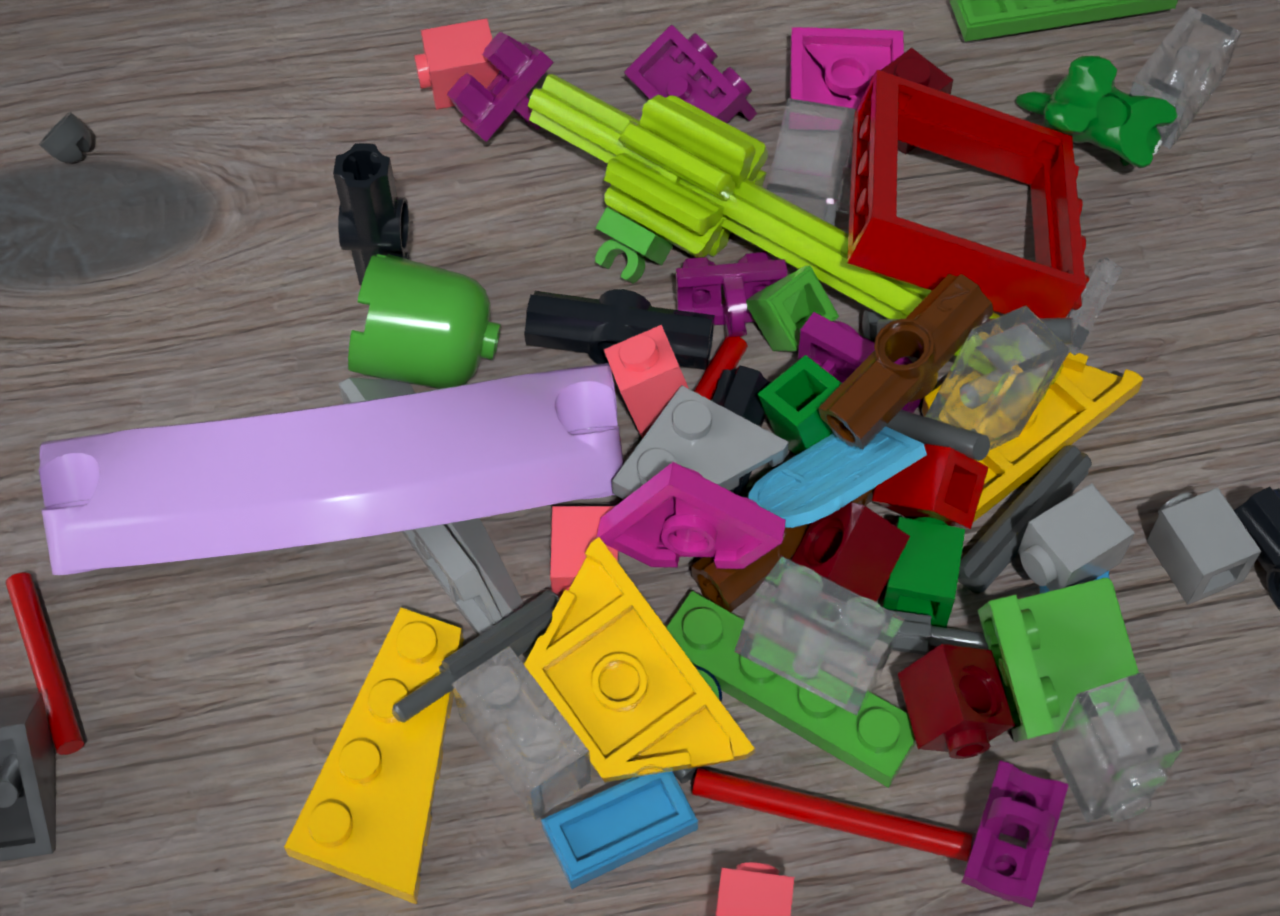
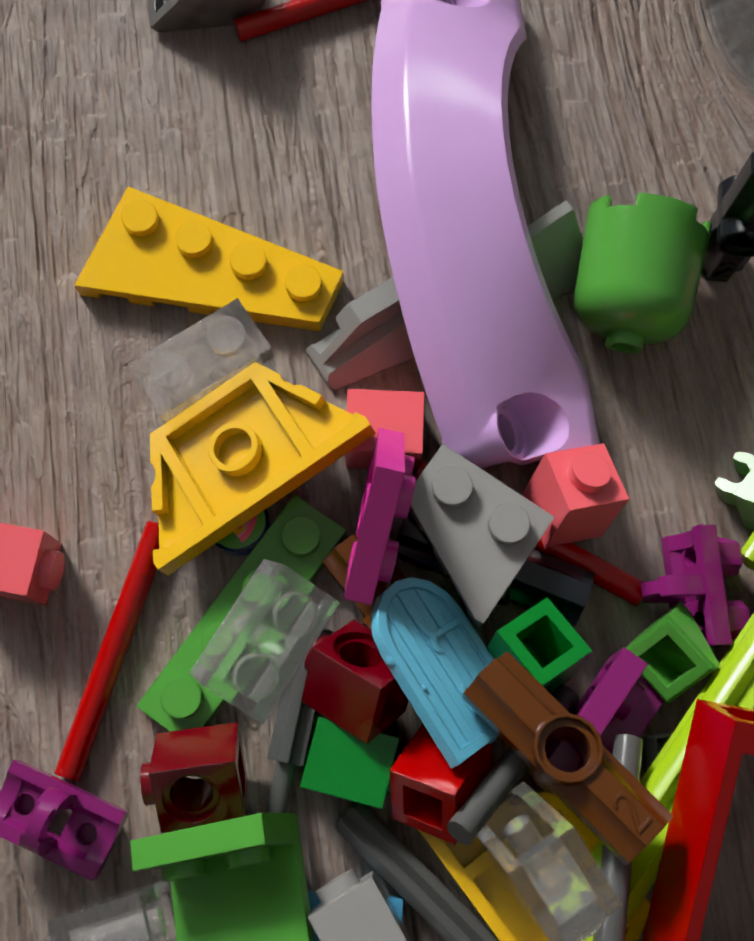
camera: 90 degrees right, 15 degrees up
dark grey axle [392,590,560,723] -> none
black piece [524,289,715,370] -> none
dark azure tile [541,771,698,889] -> none

